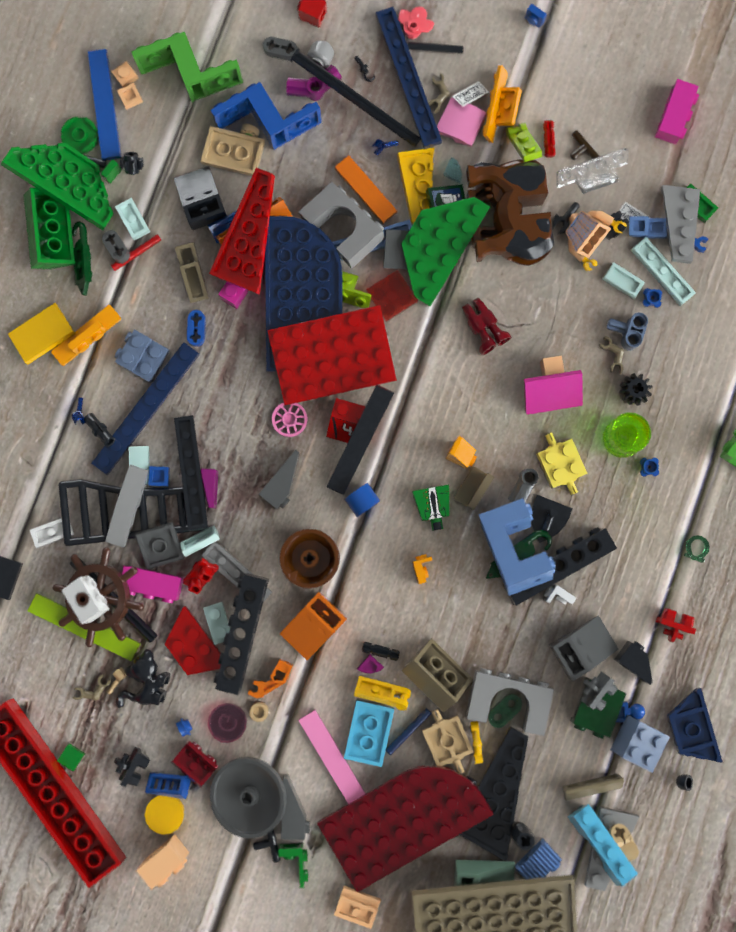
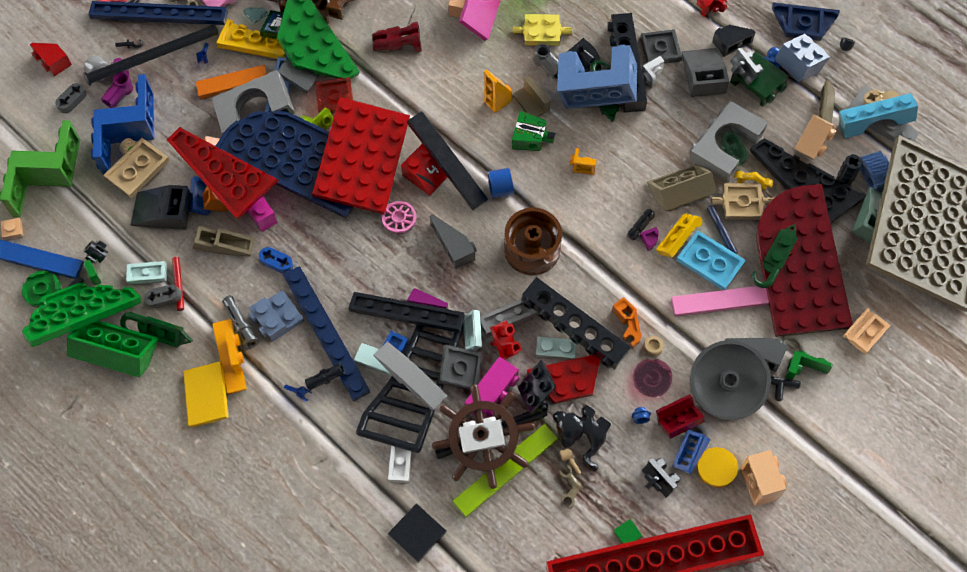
camera: 65 degrees left, 20 degrees down
light nougat plate [117,83,143,110] -> none
orange slope [279,591,347,660] -> none
none -> dark grey pin [222,295,259,350]
none -> black hinge [517,360,556,415]
none -> dark grey tile [640,29,682,64]
none -> dark green plate [752,224,798,288]
none -> light nougat brick [794,115,837,159]

